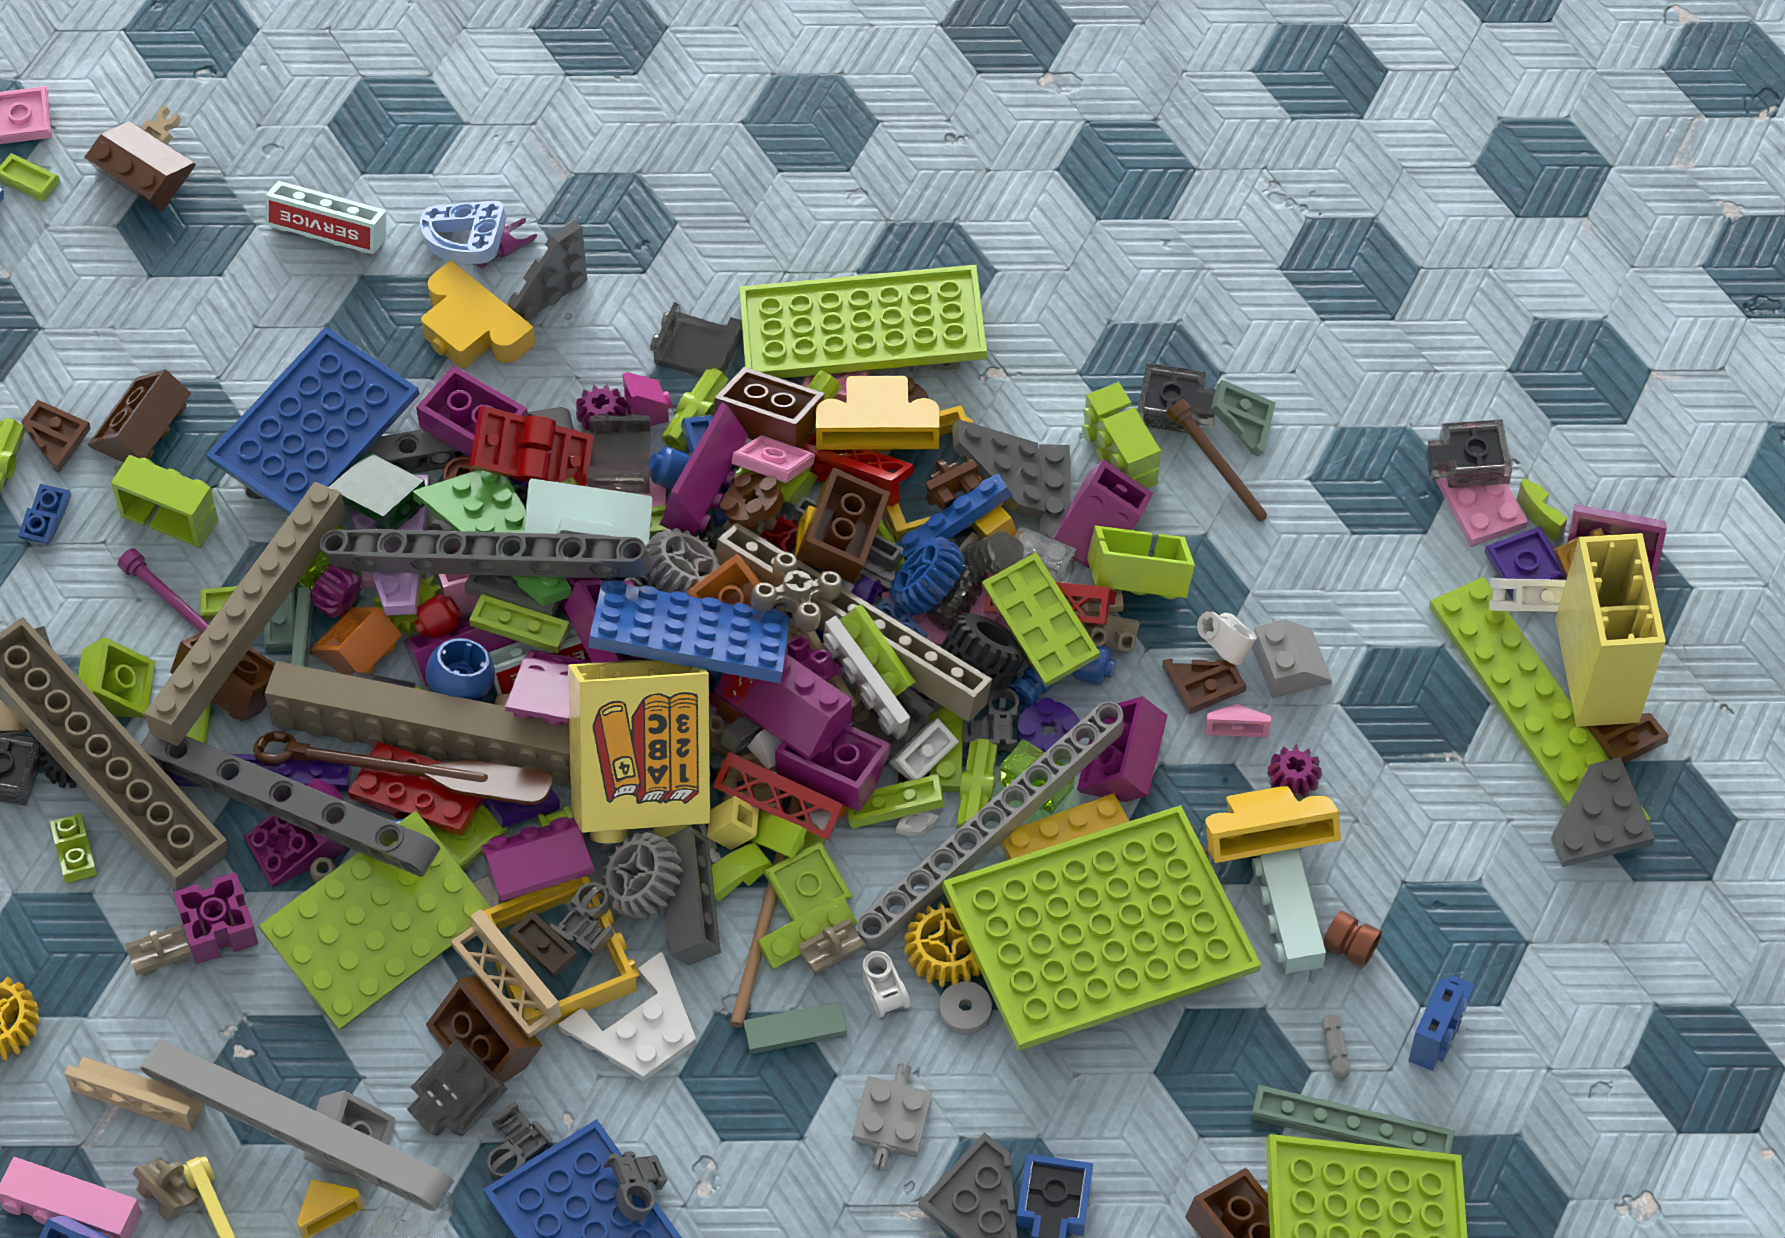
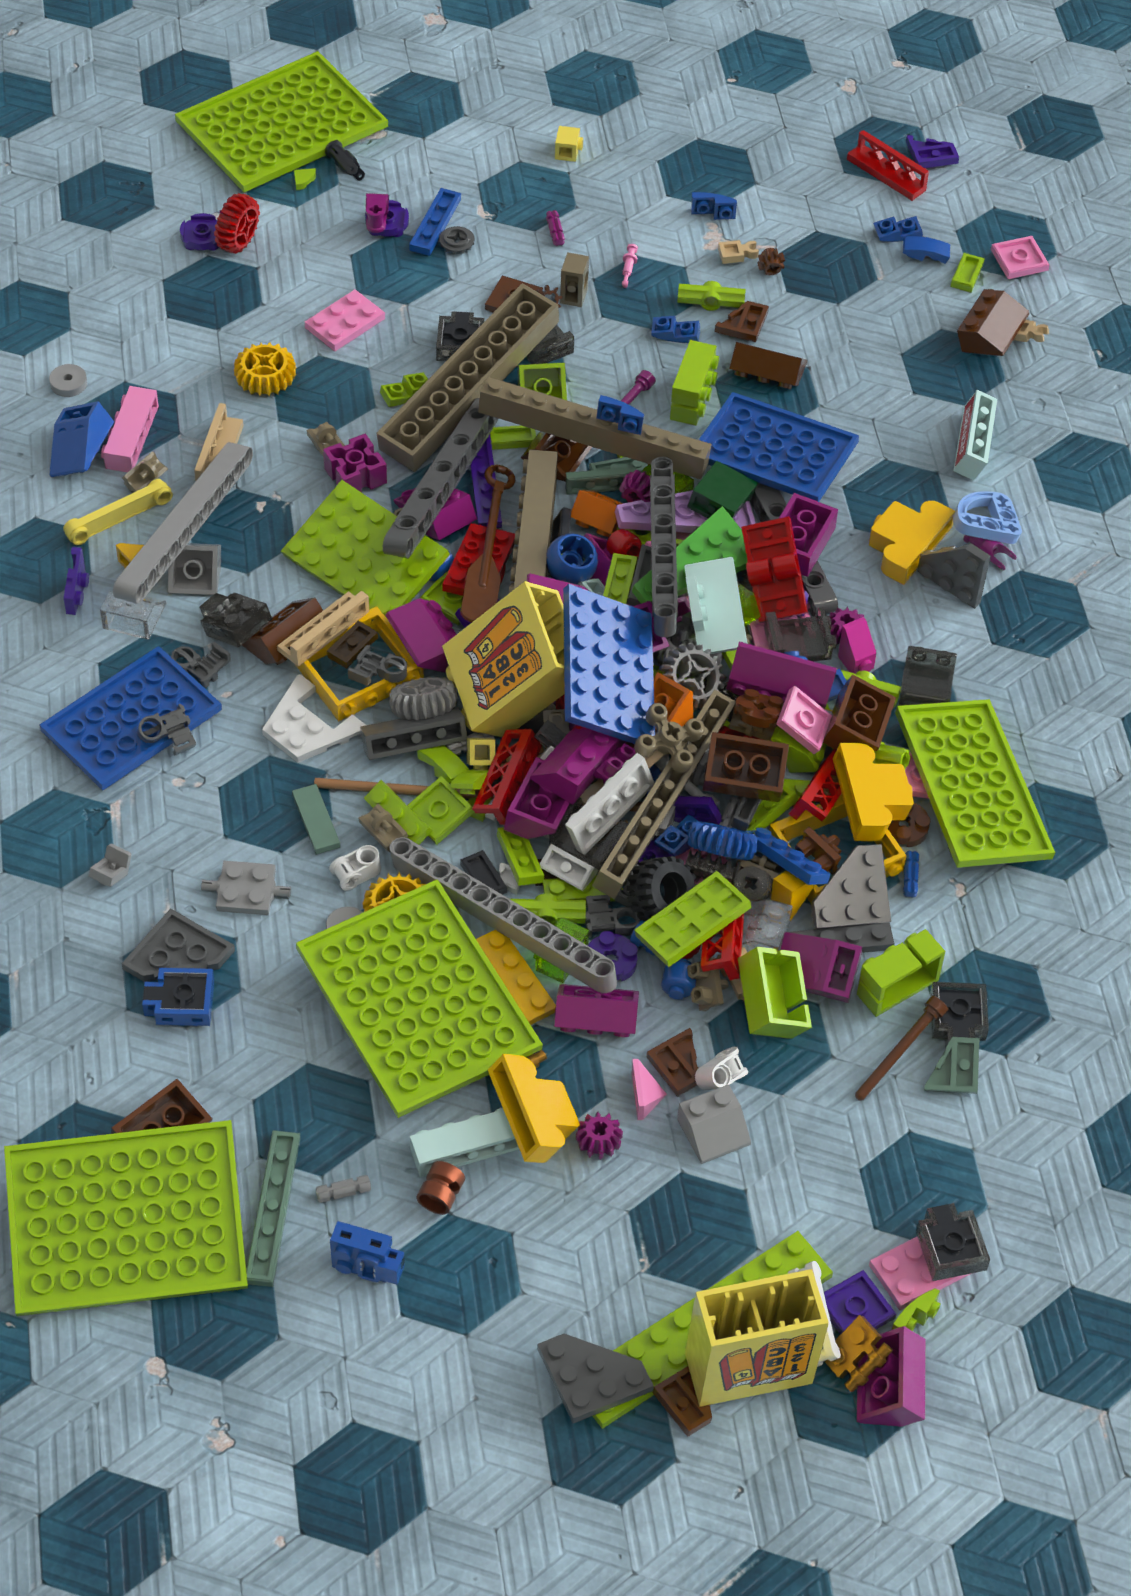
camera: 80 degrees right, 5 degrees down
lime plate [839,604,916,697] -> none
none -> black tile [460,850,507,895]
none -> blue slope [596,395,644,435]
none -> blue axle [903,850,919,898]

